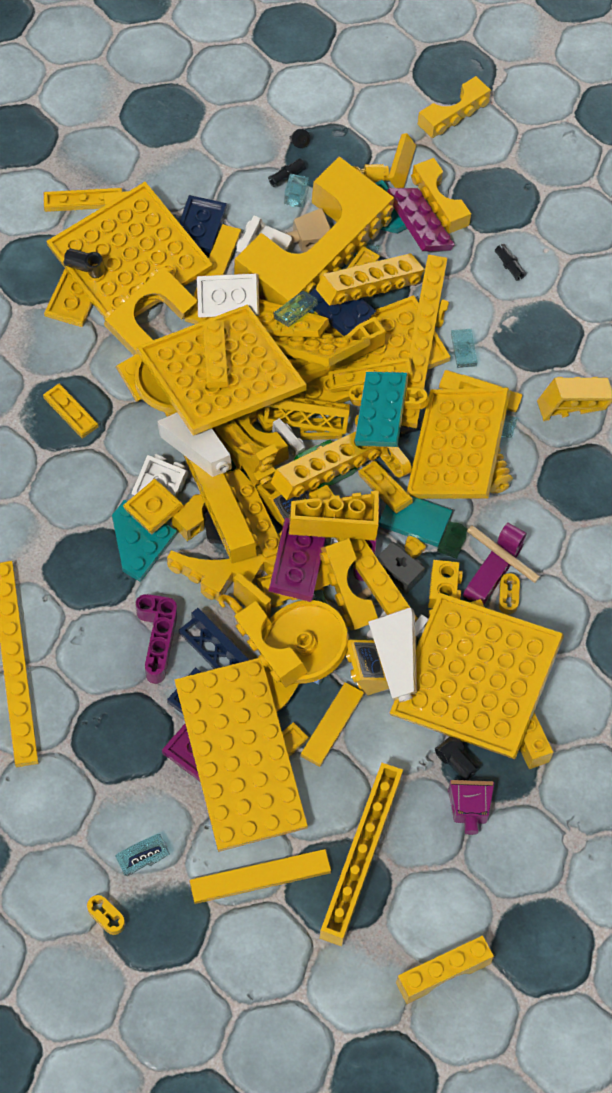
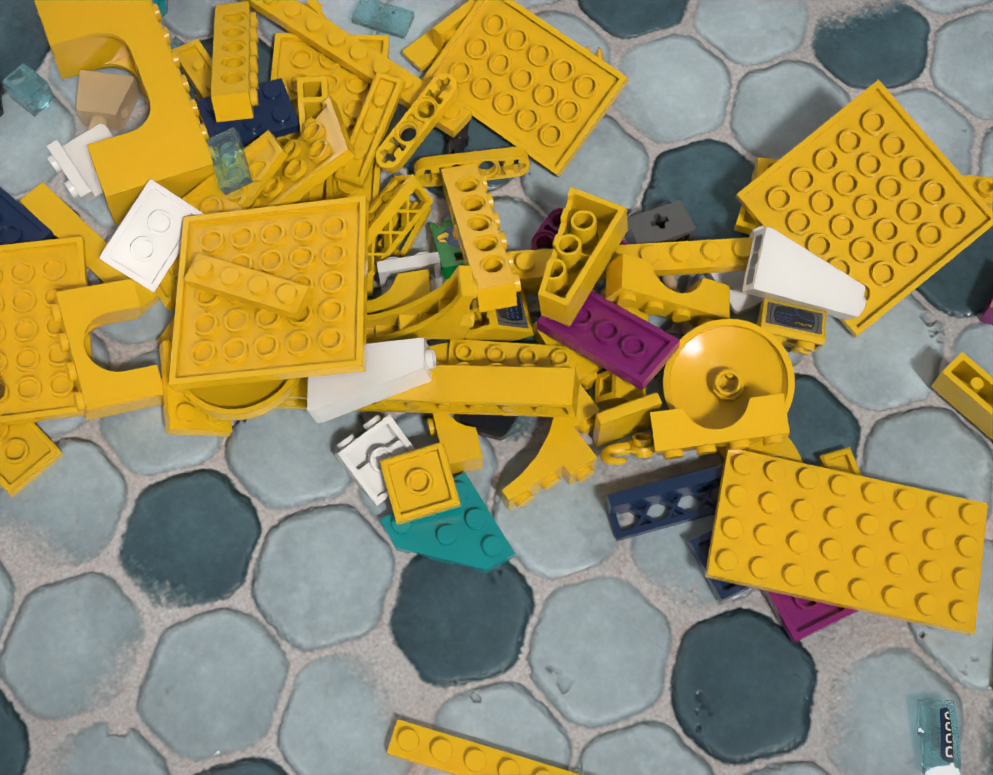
camera: 60 degrees left, 5 degrees up
yellow tile [43,383,98,439] -> none
magenta beam [136,594,177,684] -> none
yellow tile [301,682,364,767] -> none
teal plate [355,372,408,447] -> none
yellow tile [358,460,413,513] -> none
teal tile [378,496,453,547] -> none
yellow tile [404,536,426,559] -> none
yellow brick [428,560,463,608] -> none
black piece [435,737,480,781] -> none
clear green bracket [437,521,468,559] -> none
magenta beam [463,522,527,605] -> none
tan bar [467,525,540,583] -> none
yellow beam [498,573,520,615] -> none

